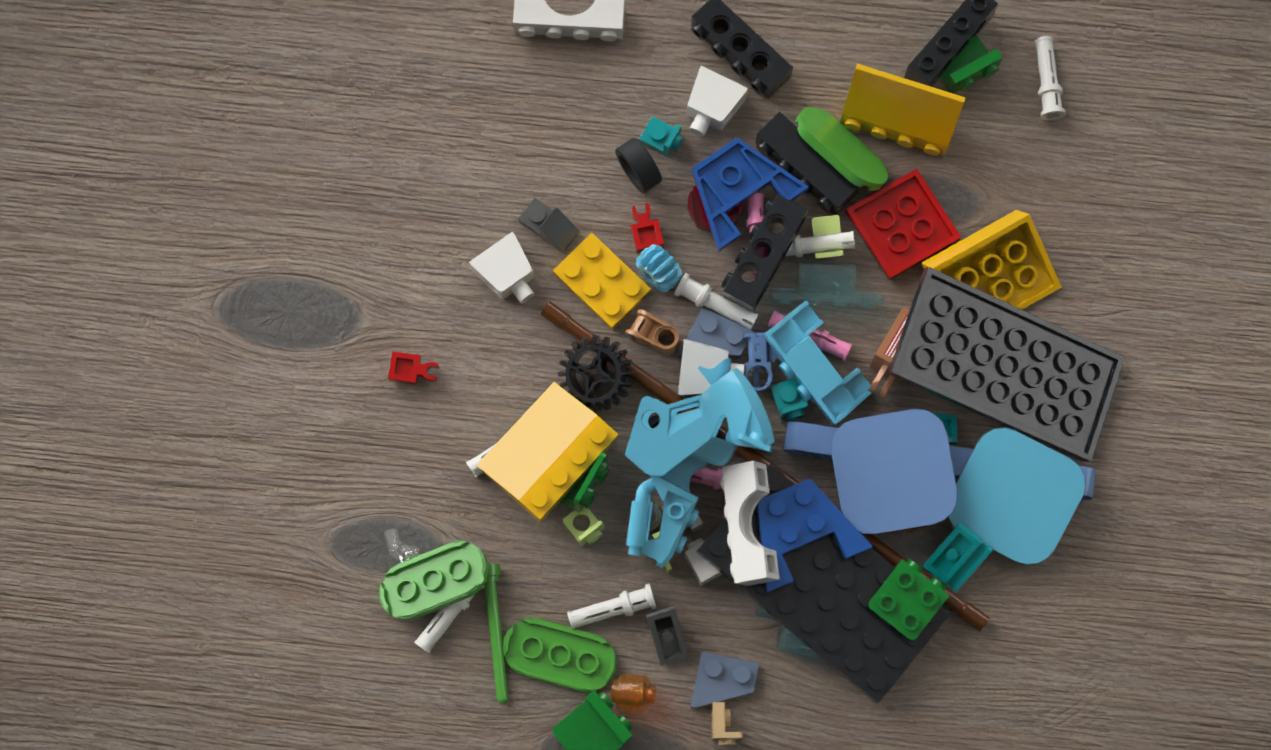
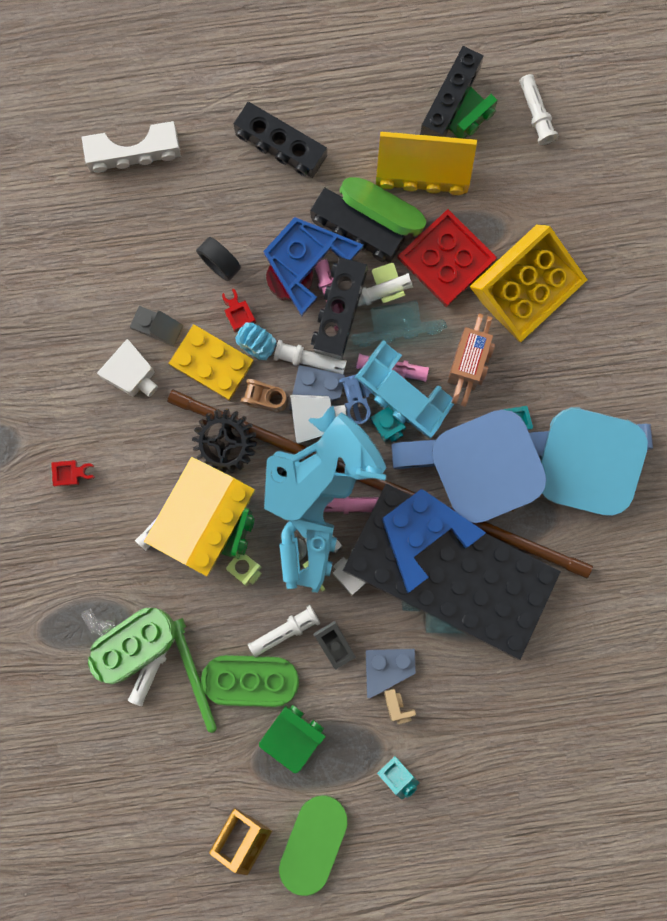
camera: 15 degrees left, 5 degrees up
clear orange head [611,673,656,713] -> none
teal bracket [639,116,684,157] -> none
white torso [687,66,748,137] -> none
white arch [721,461,780,586] -> none
green bracket [868,559,949,640] -> none
plate [887,267,1125,462] -> none
teal plate [923,522,993,593] -> none

